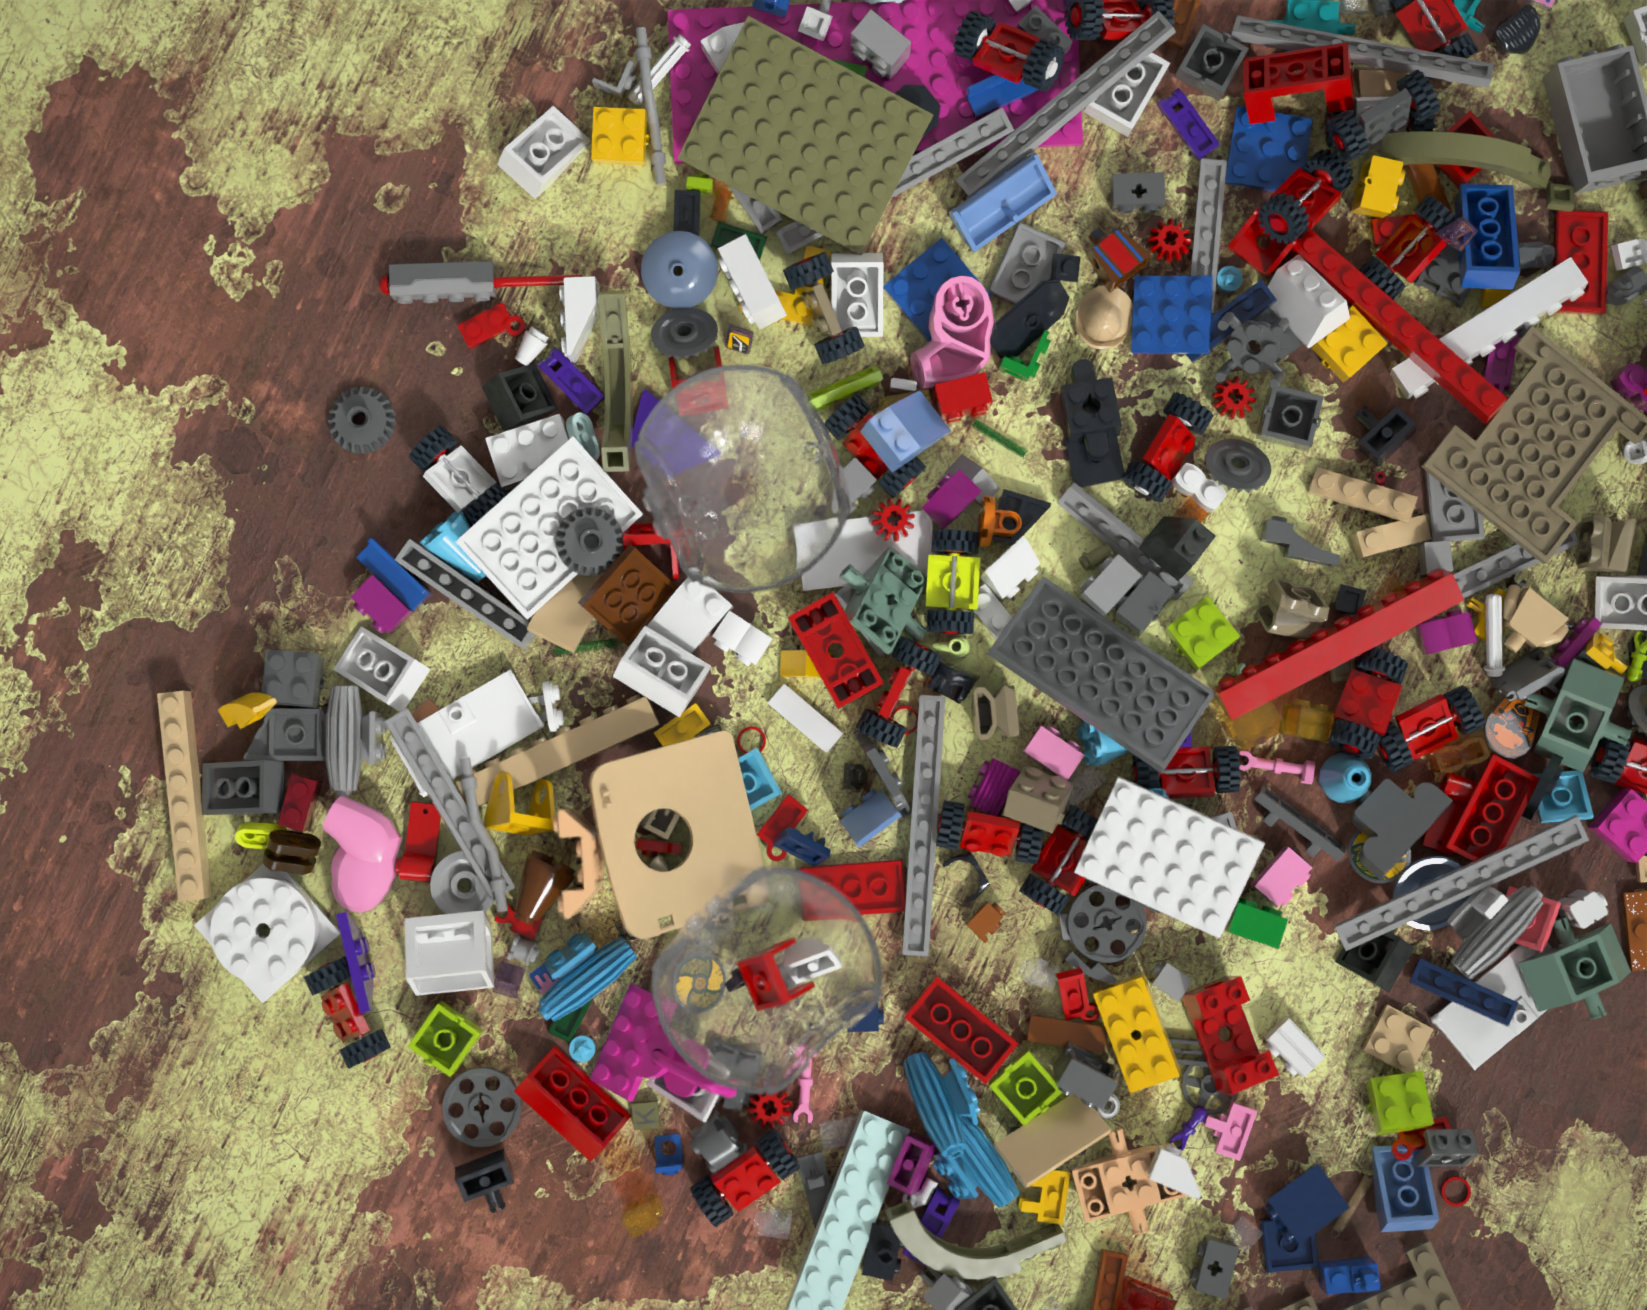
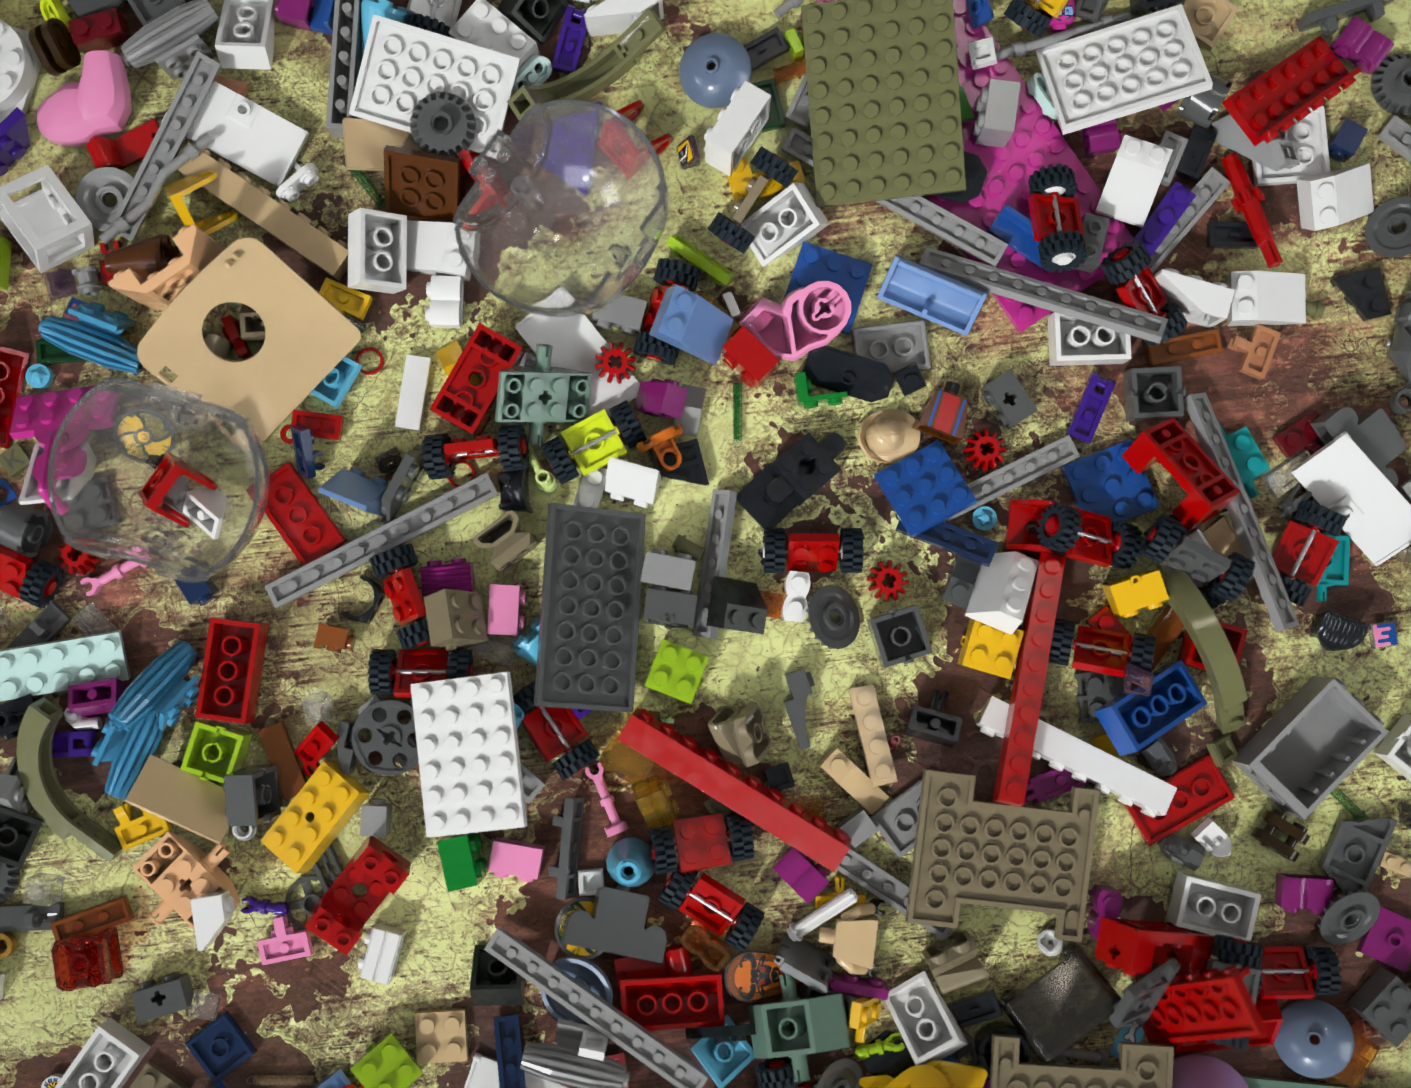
camera: 60 degrees right, 0 degrees up
dark grey gear [651,308,718,360] -> none
dark grey plate [1215,312,1289,389] -> none
dark blue brick [1264,1164,1350,1245] -> none
none -> white tile [578,868,604,896]

